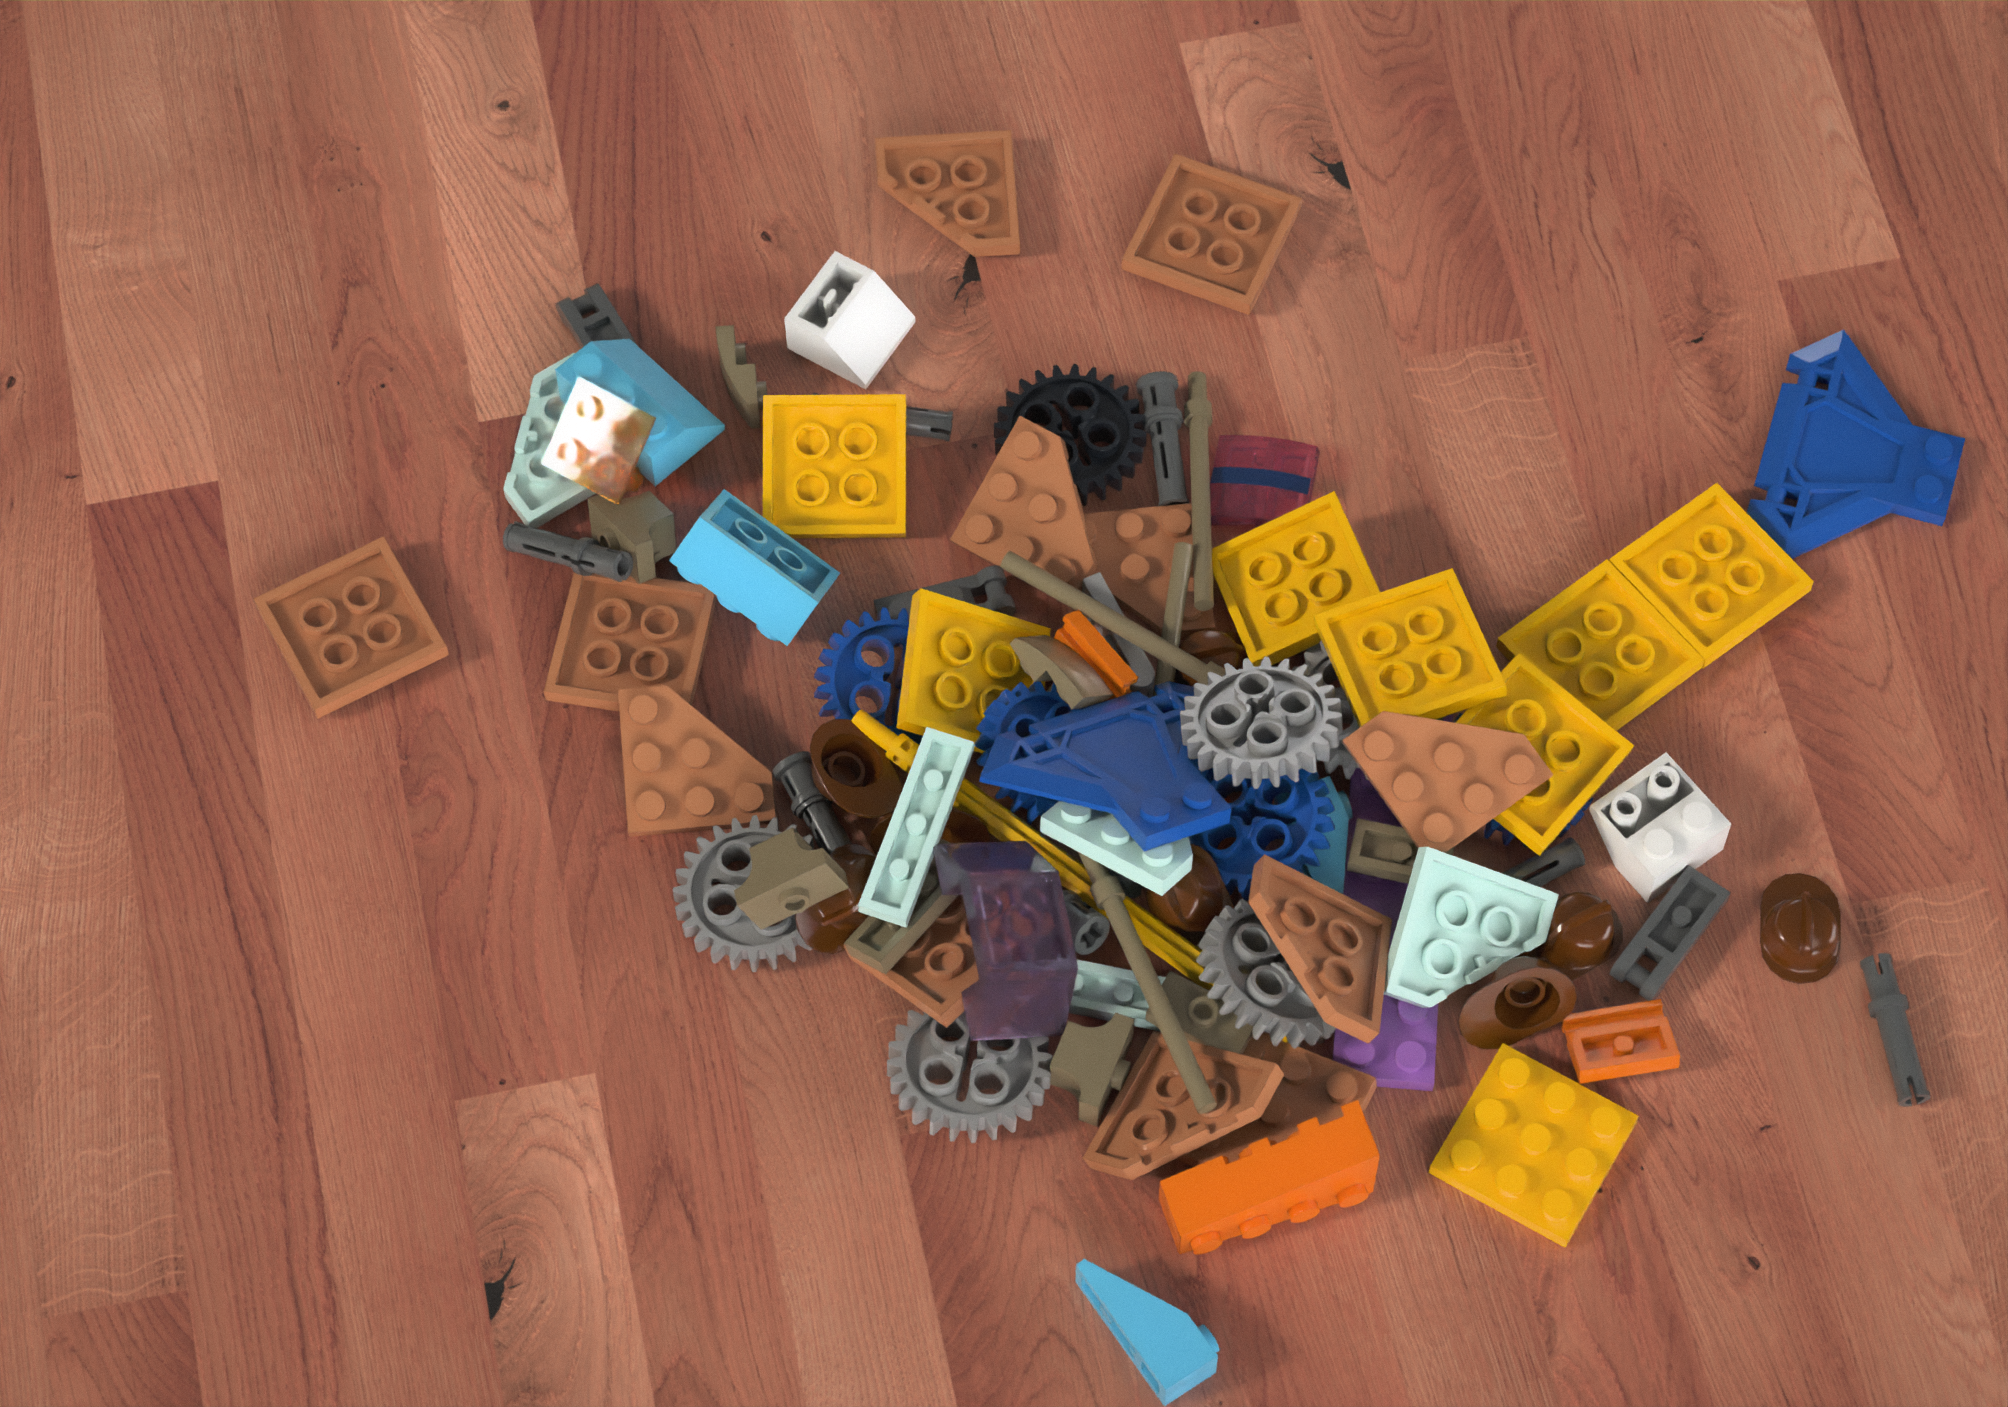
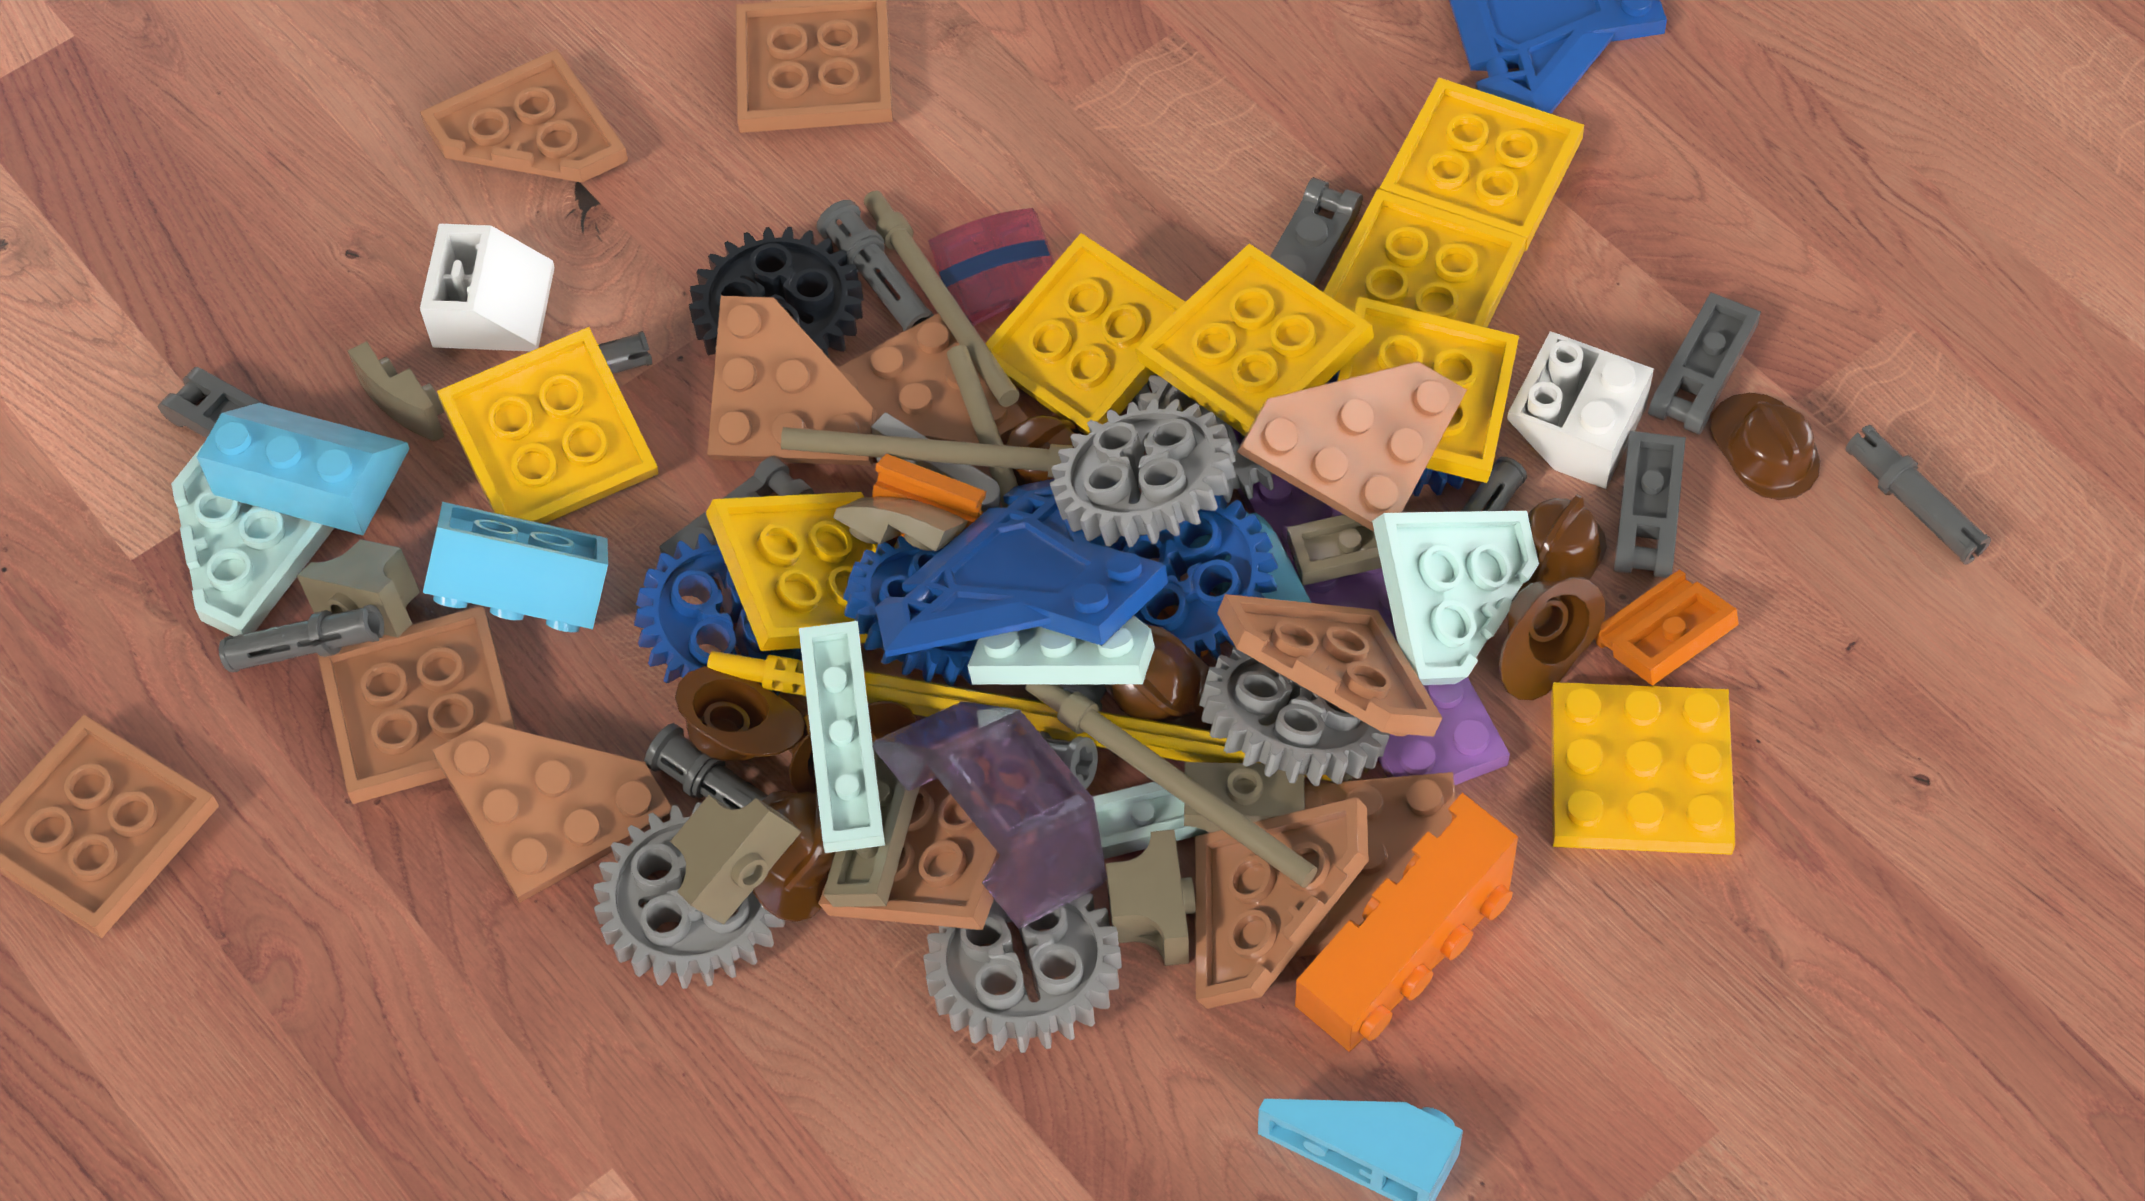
camera: 25 degrees left, 5 degrees down
clear orange hinge [542,377,656,505] -> none
none -> dark grey plate [1270,177,1363,288]
none -> dark grey plate [1648,292,1761,435]

